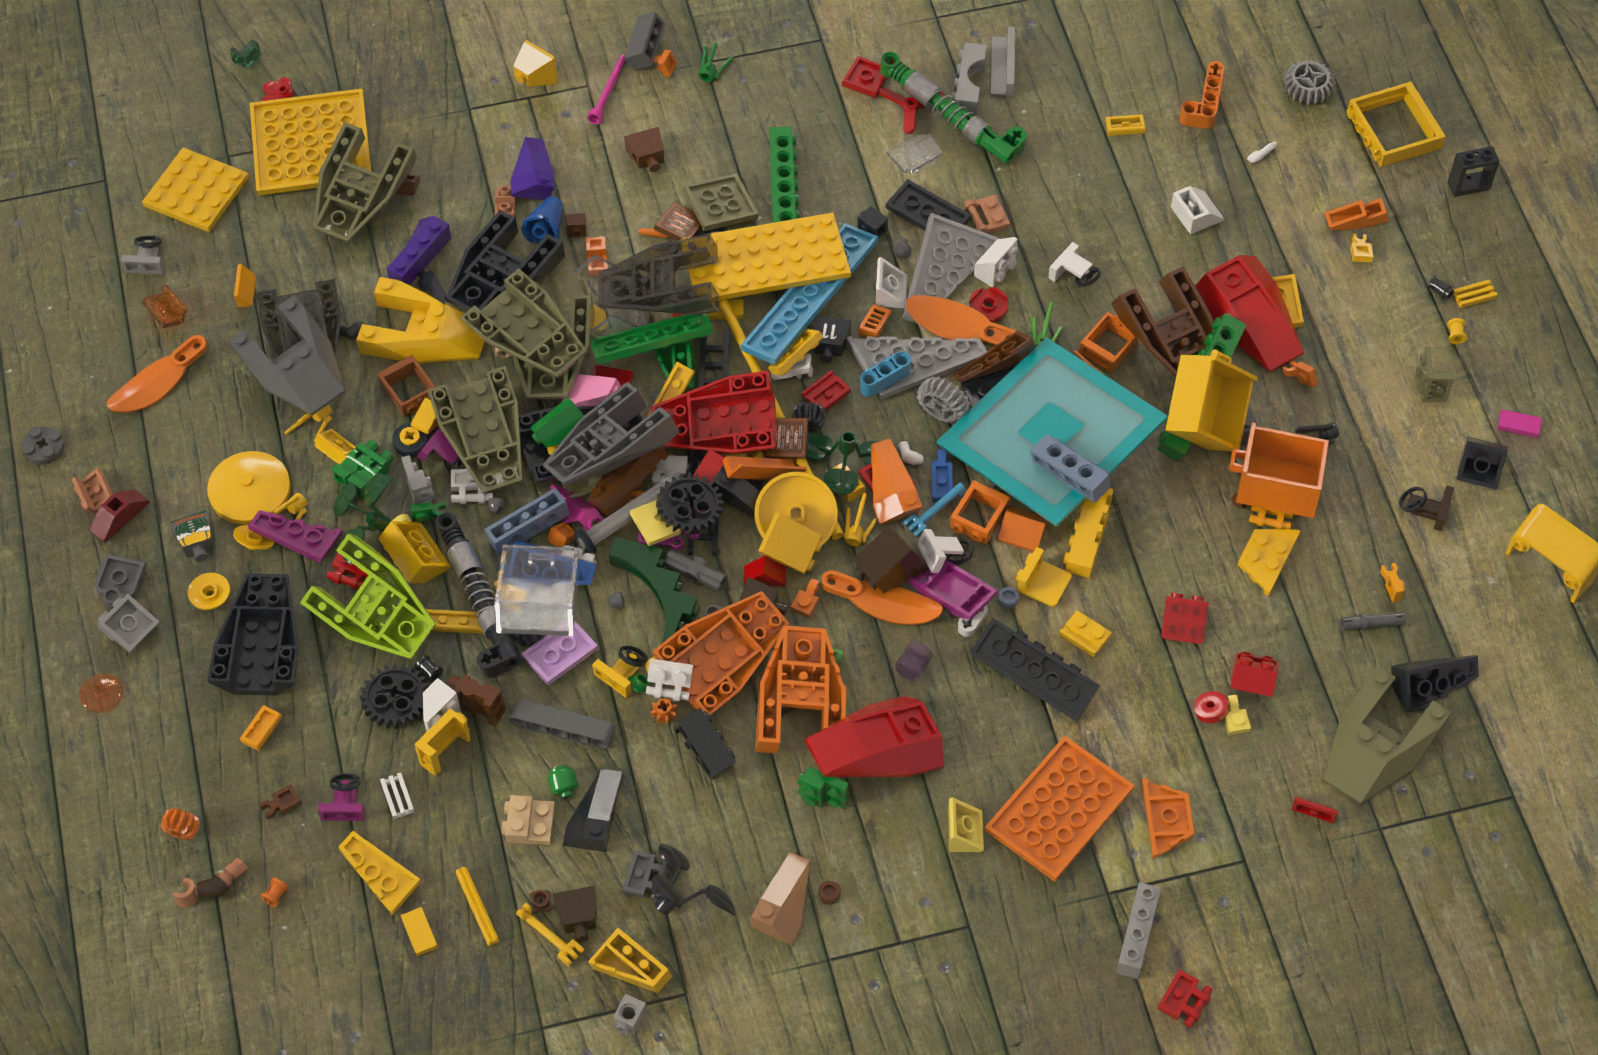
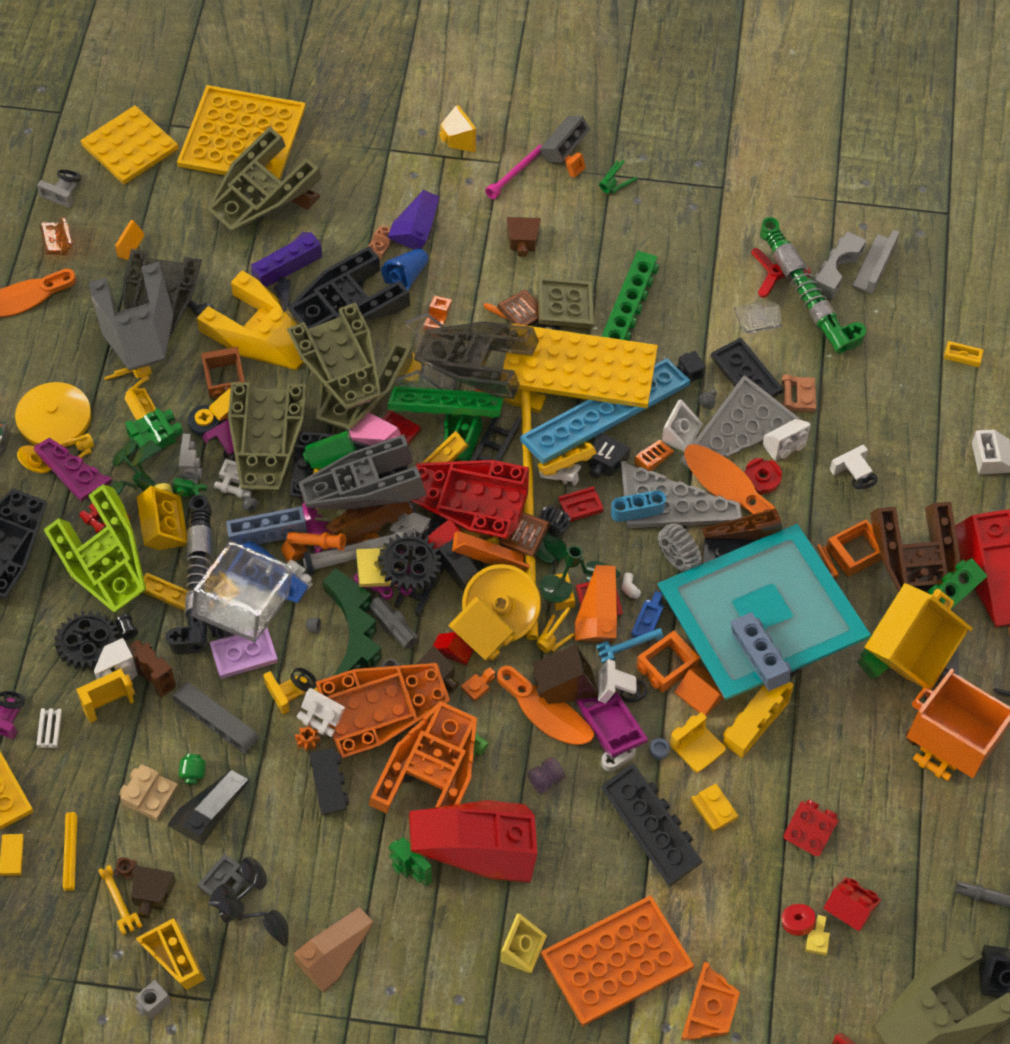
camera: 20 degrees right, 0 degrees up
clear green bracket [230,39,261,69] -> none
red plate [261,77,294,101] -> none
reddish brown bracket [566,213,587,237] -> none
green plate [628,673,650,693] -> none
reddish brown tile [818,881,841,905] -> none
red tile [842,56,888,98] -> none
bright green plant [1032,302,1063,348] -> none
yellow wing [1238,529,1300,596] -> none
none -> orange pin [287,532,346,551]

